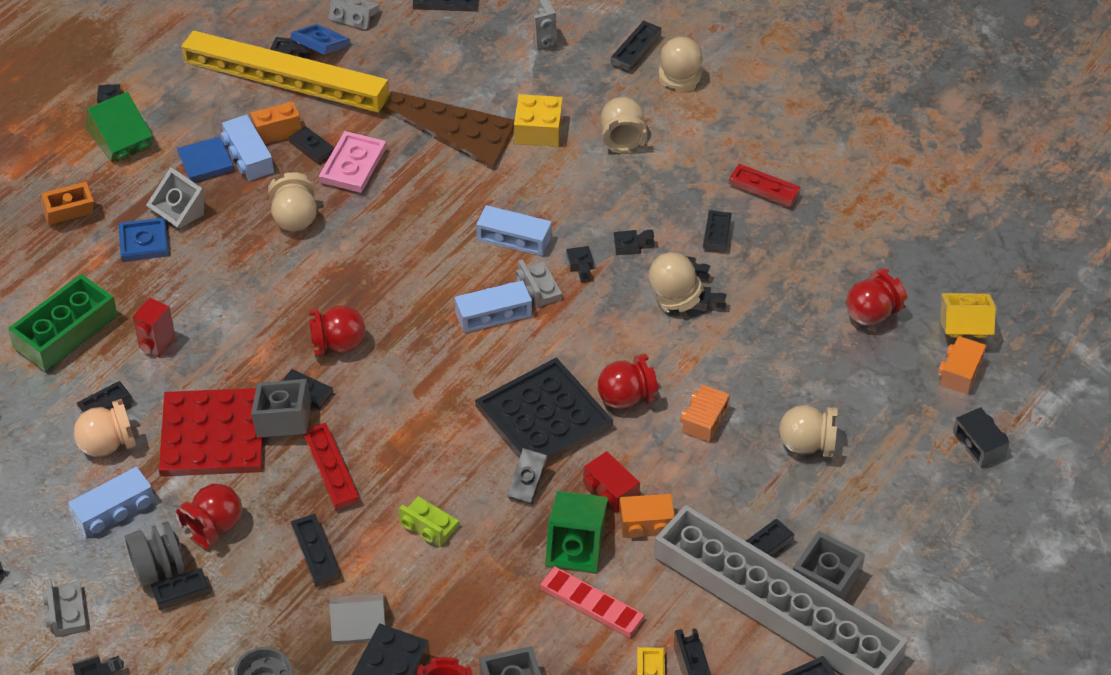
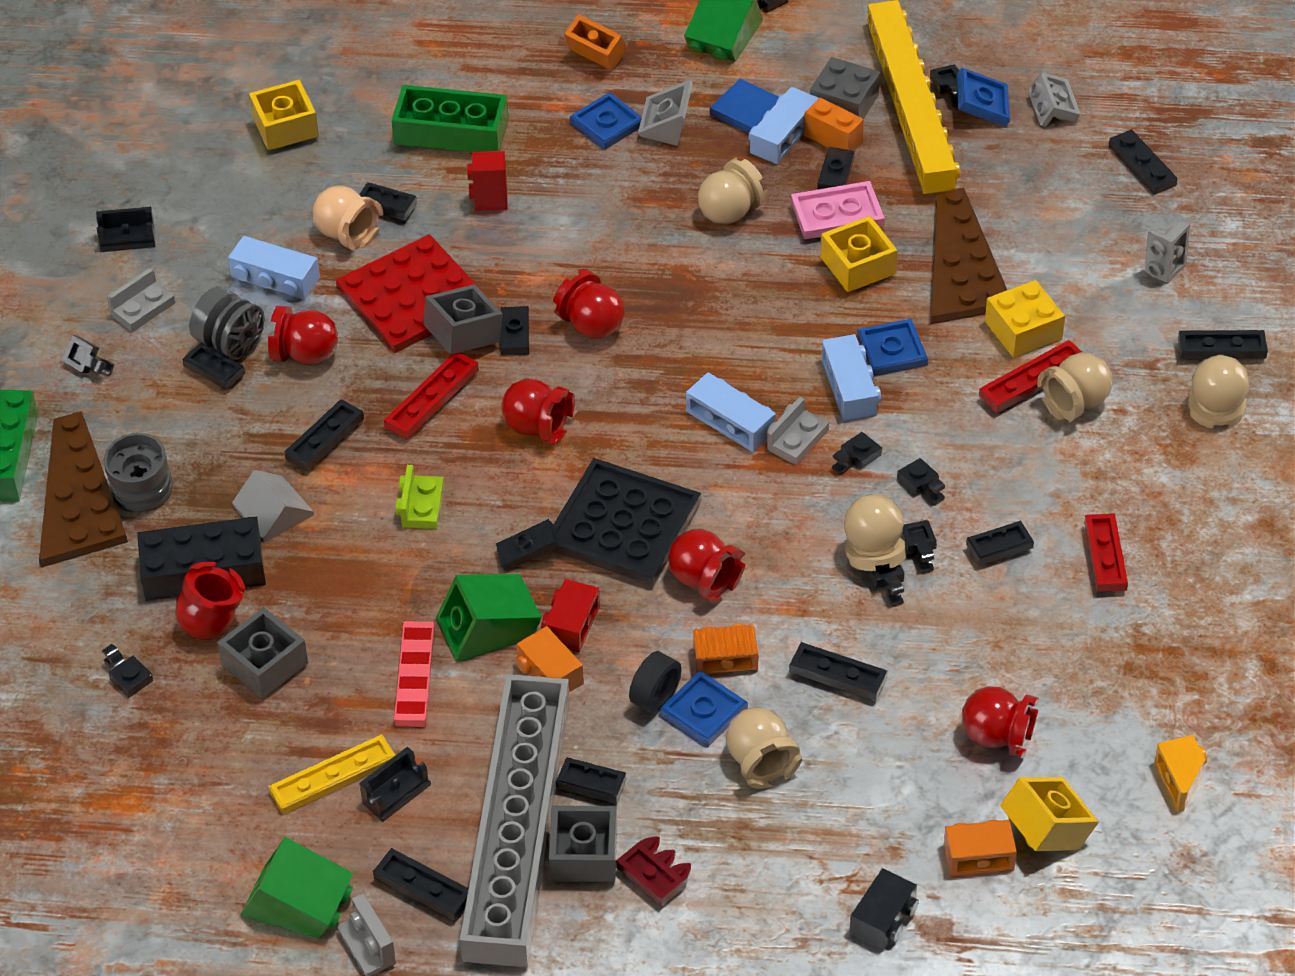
camera: 60 degrees right, 0 degrees up
none -> red tile [501,378,575,445]
none -> dark red plate [616,836,691,907]
none -> black tyre [629,651,682,714]
none -> blue tile [660,670,748,747]
none -> black plate [789,642,888,701]
none -> dark grey brick [810,57,880,119]
none -> yellow brick [820,216,898,292]
none -> blue tile [857,319,928,376]
none -> red plate [979,340,1082,413]
none -> light orange slope [1154,735,1207,812]

